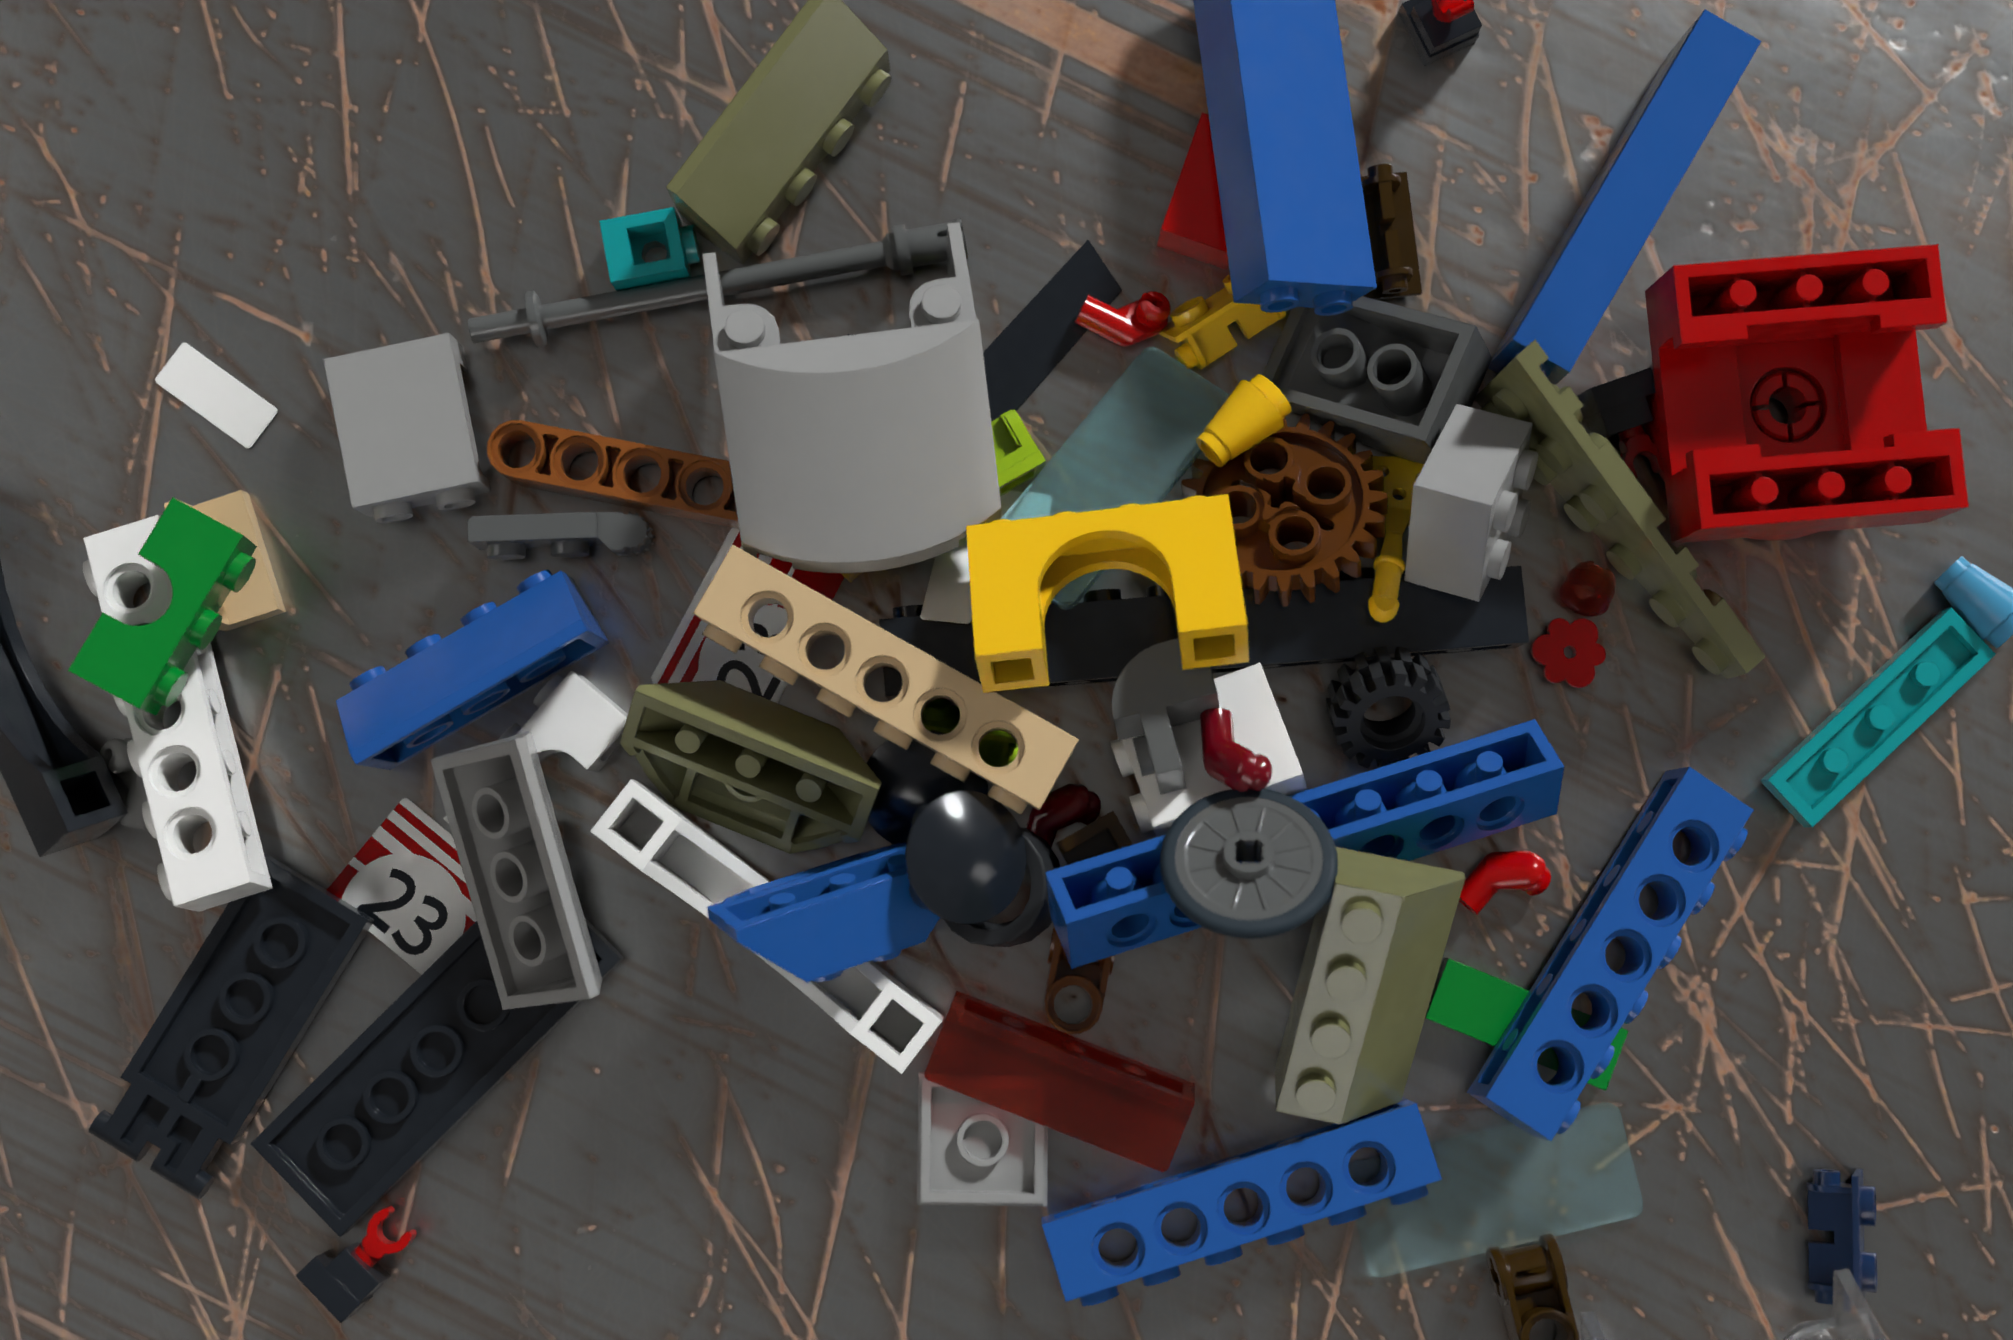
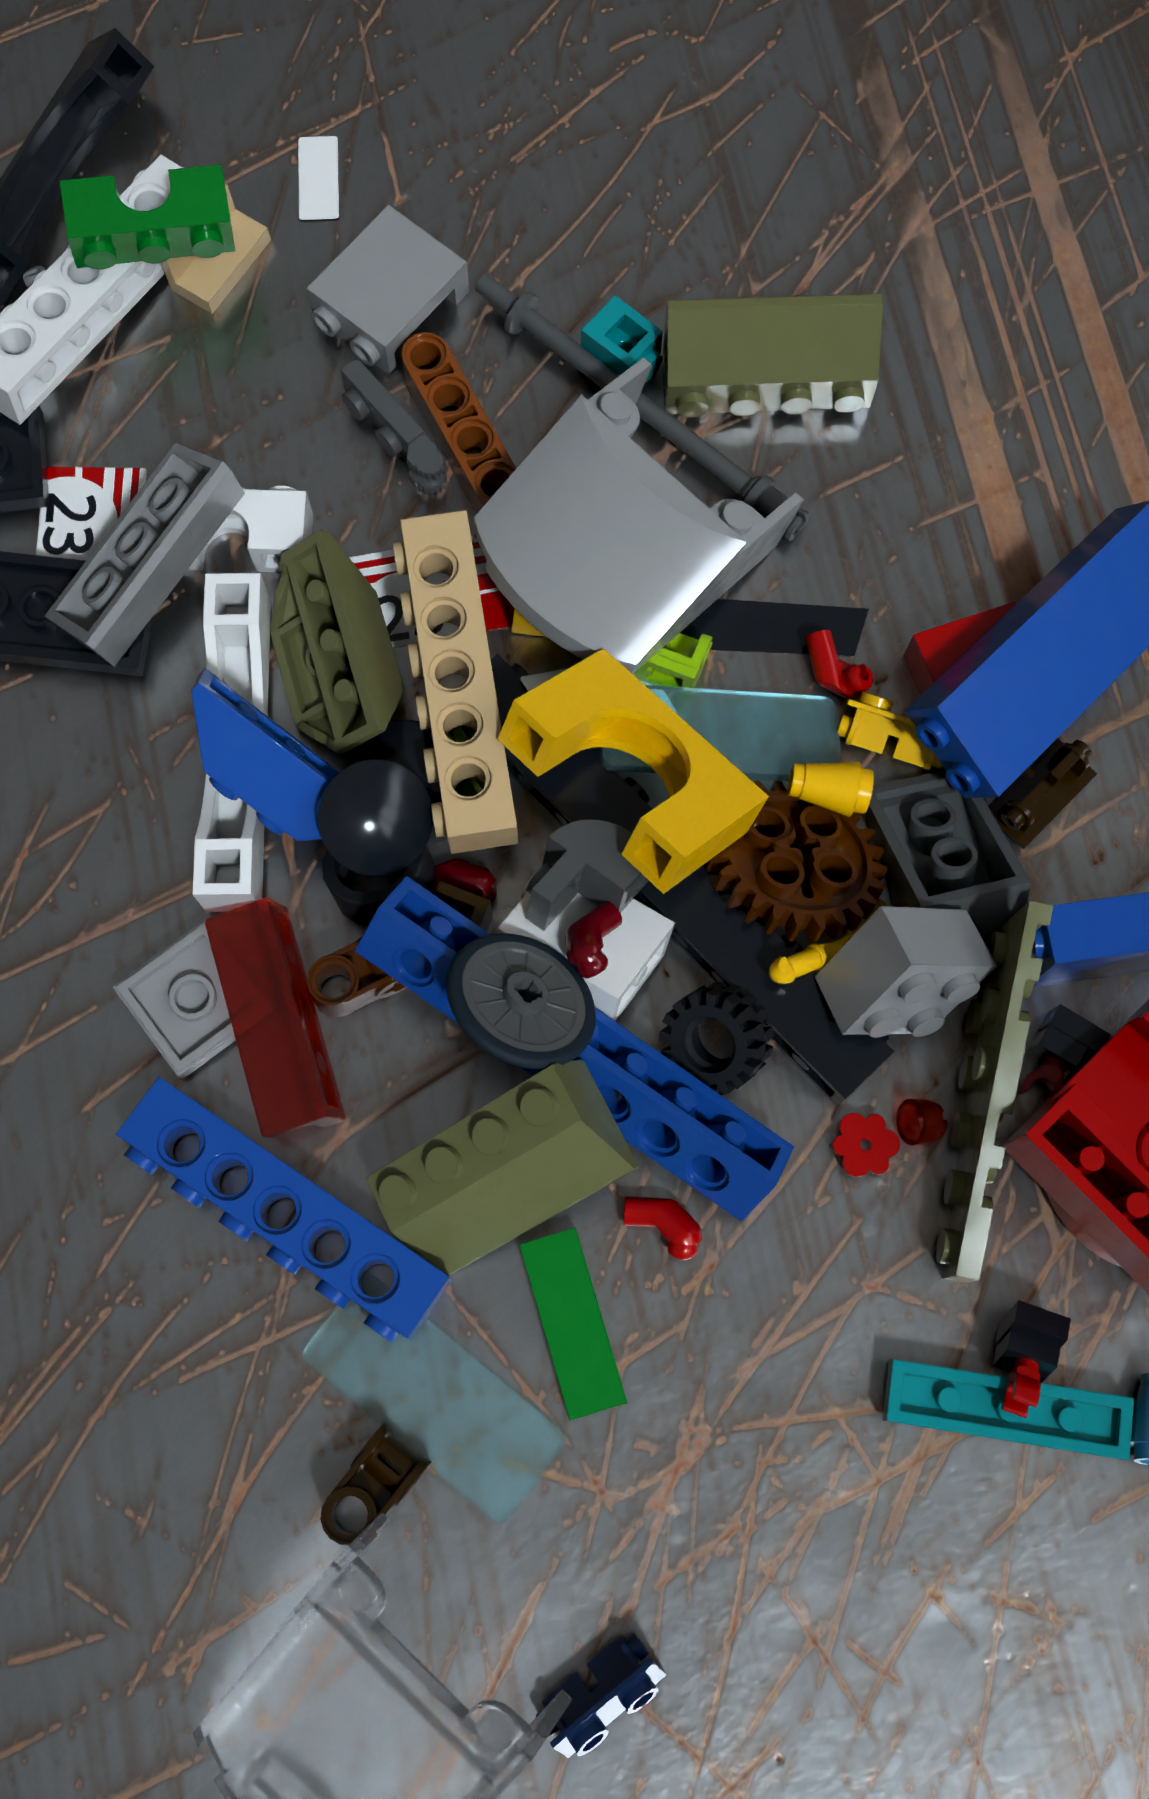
camera: 50 degrees right, 10 degrees down
blue slope [336,570,610,770] -> none
blue brick [1467,767,1754,1141] -> none
none -> black piece [993,1300,1071,1418]

